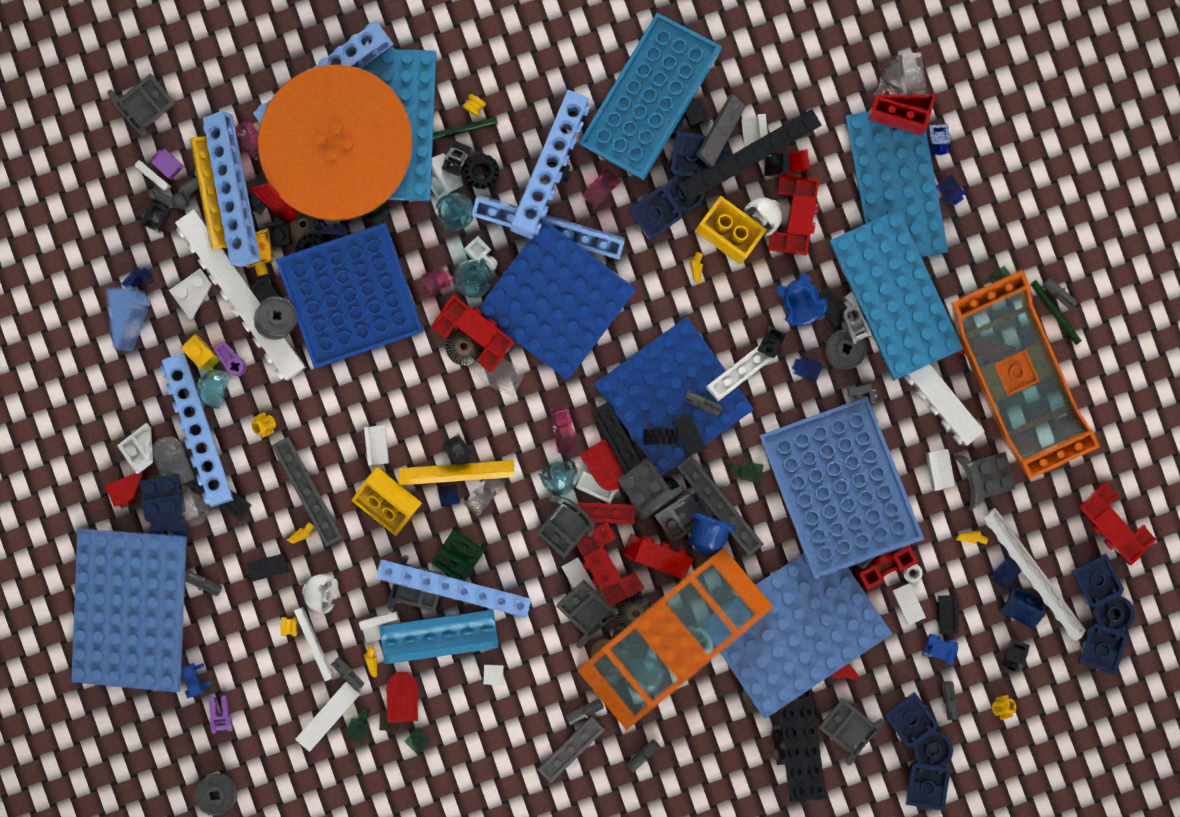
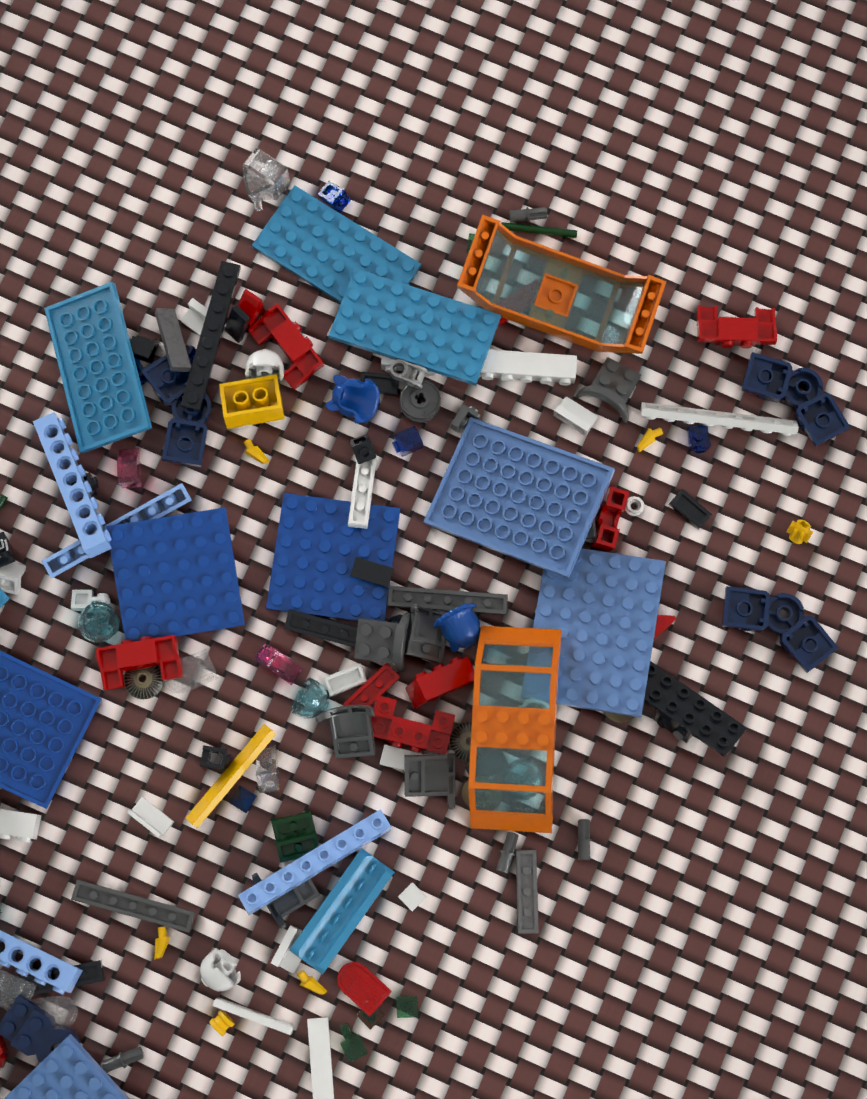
camera: 45 degrees left, 10 degrees down
black tile [246,553,289,582] -> none
yellow gear [252,412,276,438] -> none
dark grey axle [331,656,364,691] -> none
yellow slope [351,467,422,536] -> none
clear pink slope [421,267,453,296] -> none
clear light blue cylinder [436,192,474,232] -> none
black tyre [464,153,499,189] -> none
red window [579,439,626,491] -> none
black tyre [643,429,679,445] -> none
dark grey axle [684,390,722,416] -> none
clear green plate [728,461,764,483] -> none
dark grey piece [818,698,885,766] -> none
red wedge [867,93,936,136] -> none
white tile [892,582,926,626] -> none
blue piece [921,634,959,665] -> none
clear blue bracket [936,175,966,205] -> none
dark grey axle [942,681,959,720] -> none
dark blue panel [1000,586,1047,629] -> none
black bracket [1001,639,1030,671] -> none

